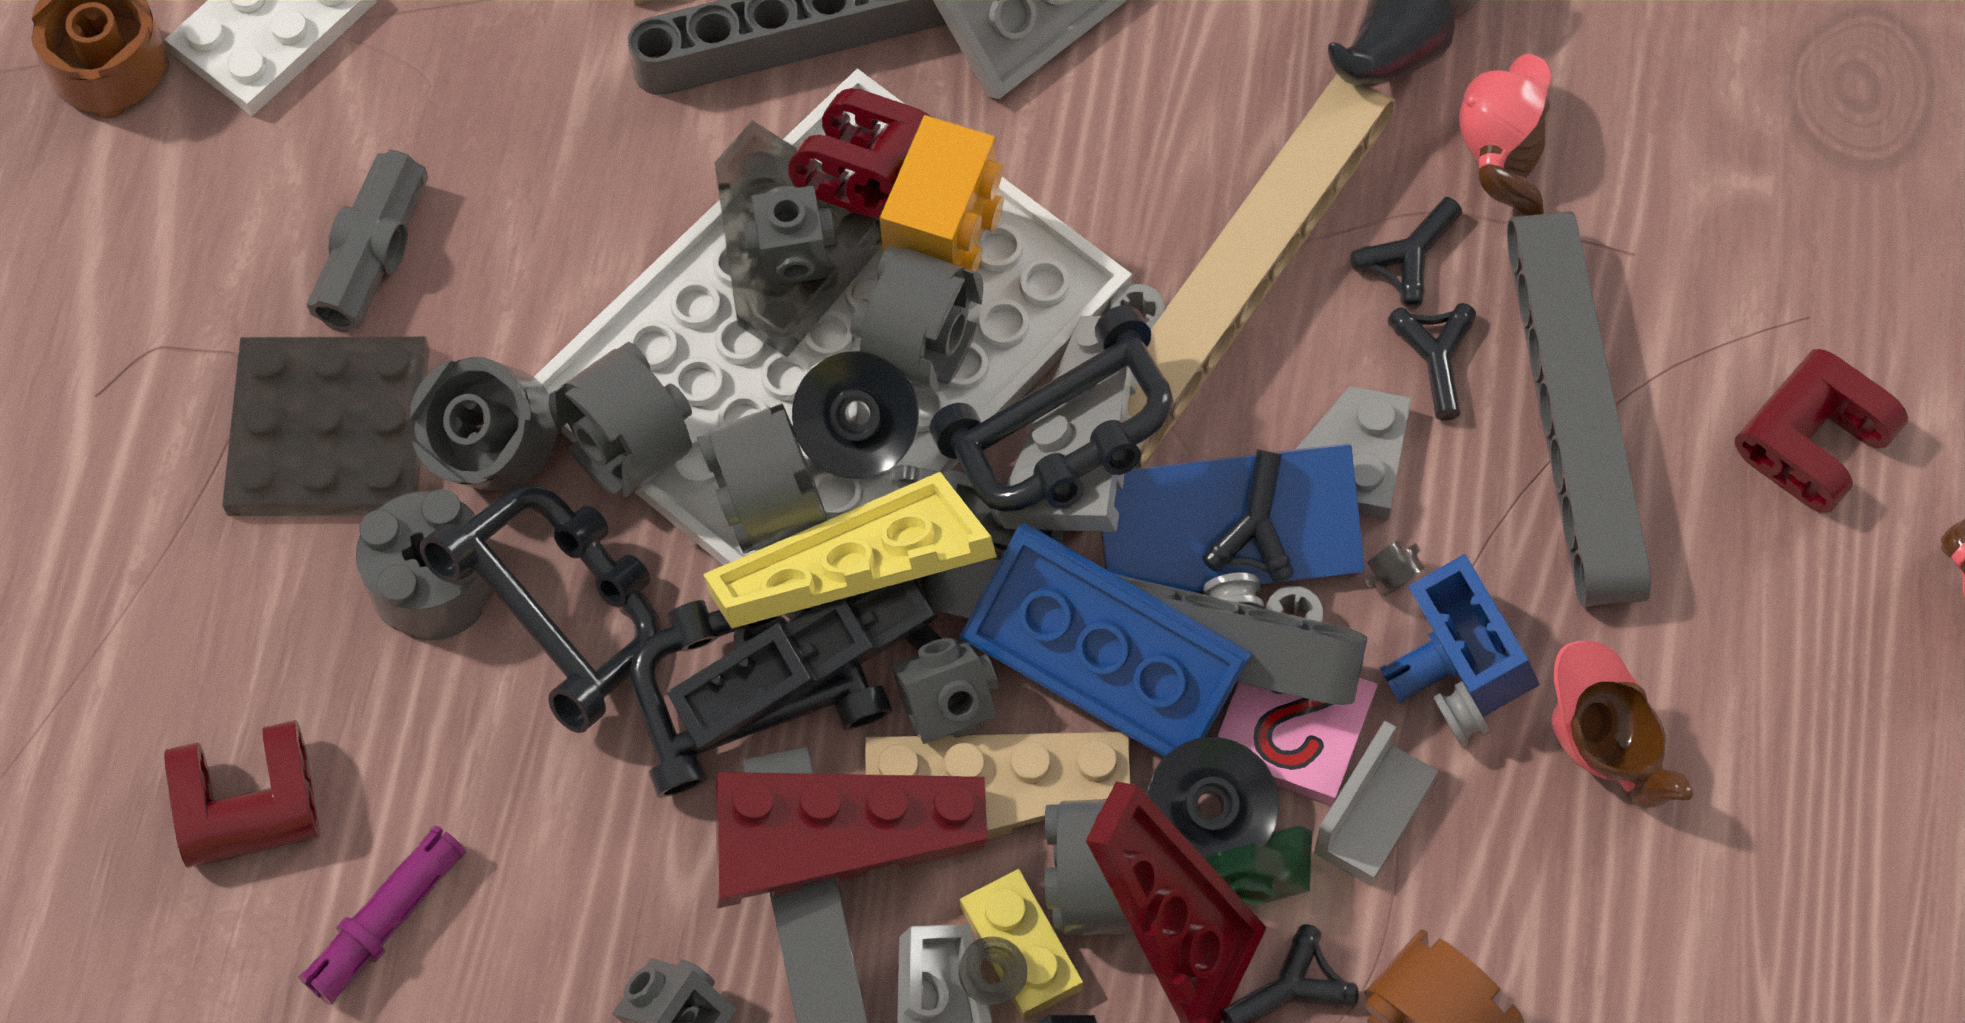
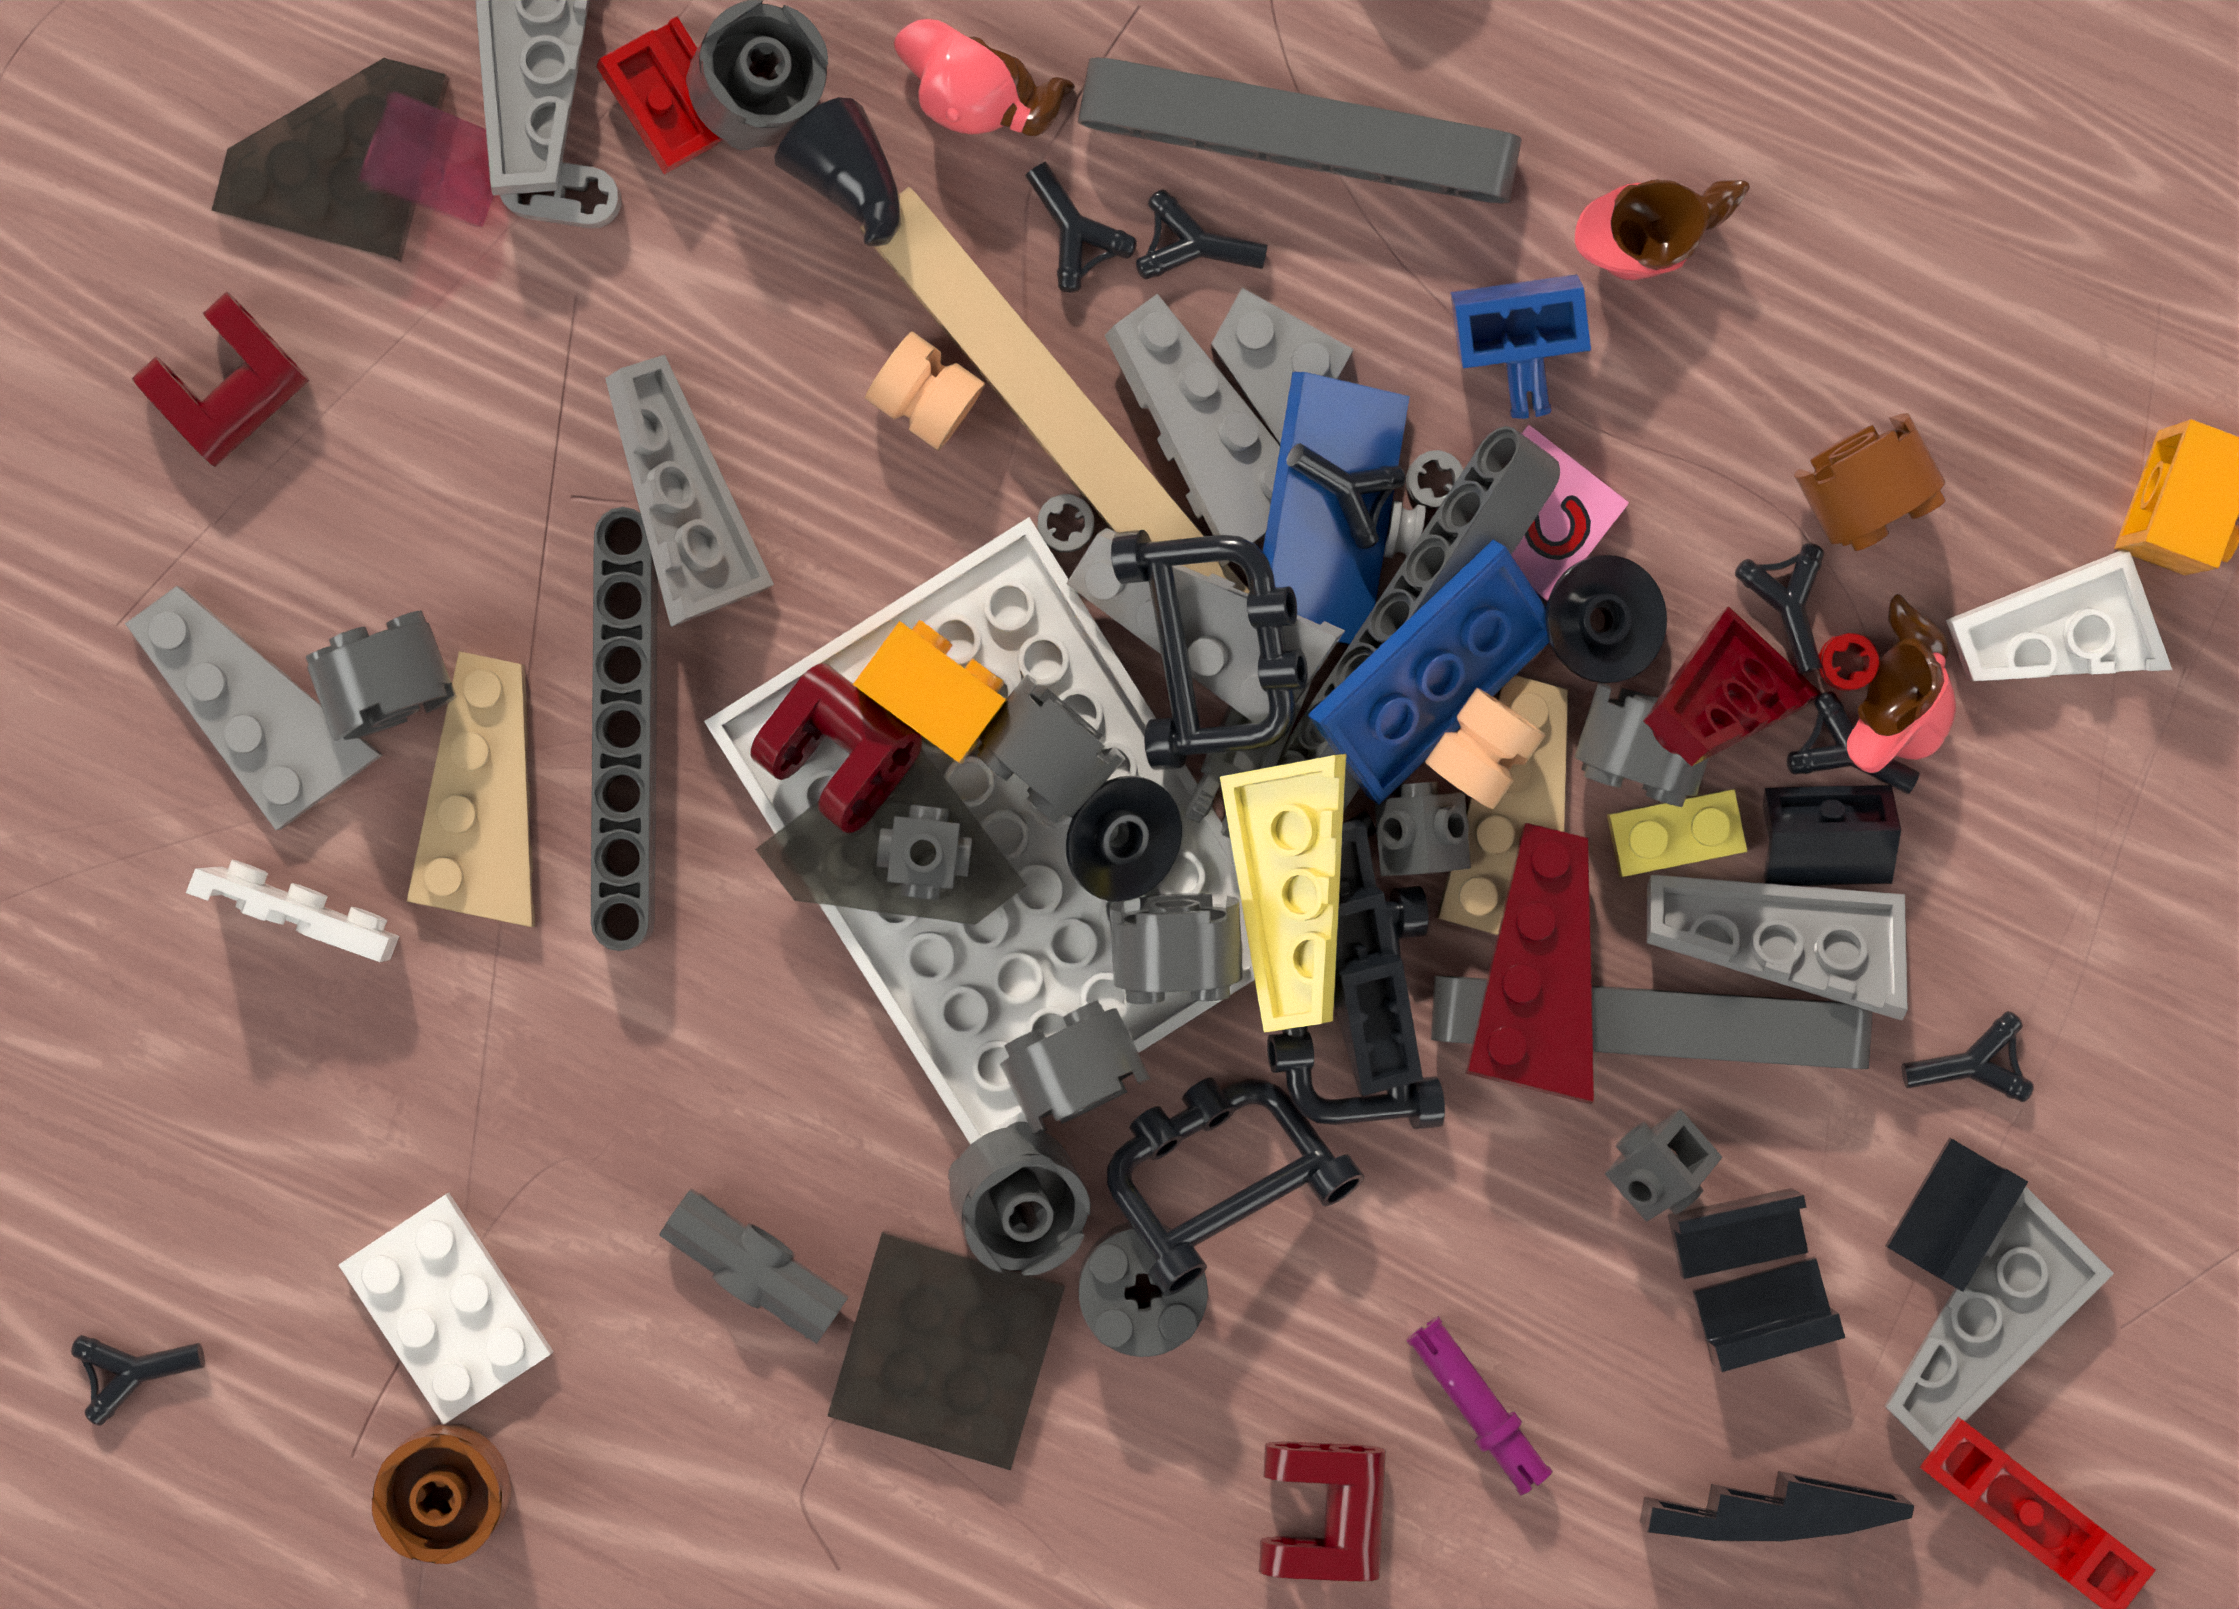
camera: 75 degrees left, 25 degrees up
clear smoke plate [958,936,1027,1006] -> none
clear green bracket [1206,825,1312,904] -> none
light grey panel [1314,721,1438,886] -> none
clear smoke plate [1364,540,1426,597] -> none
light grey bush [1433,681,1491,748] -> none
none -> light nougat wheel [865,331,986,451]
none -> light grey wing [1104,294,1280,567]
none -> light nougat wheel [1425,688,1545,809]

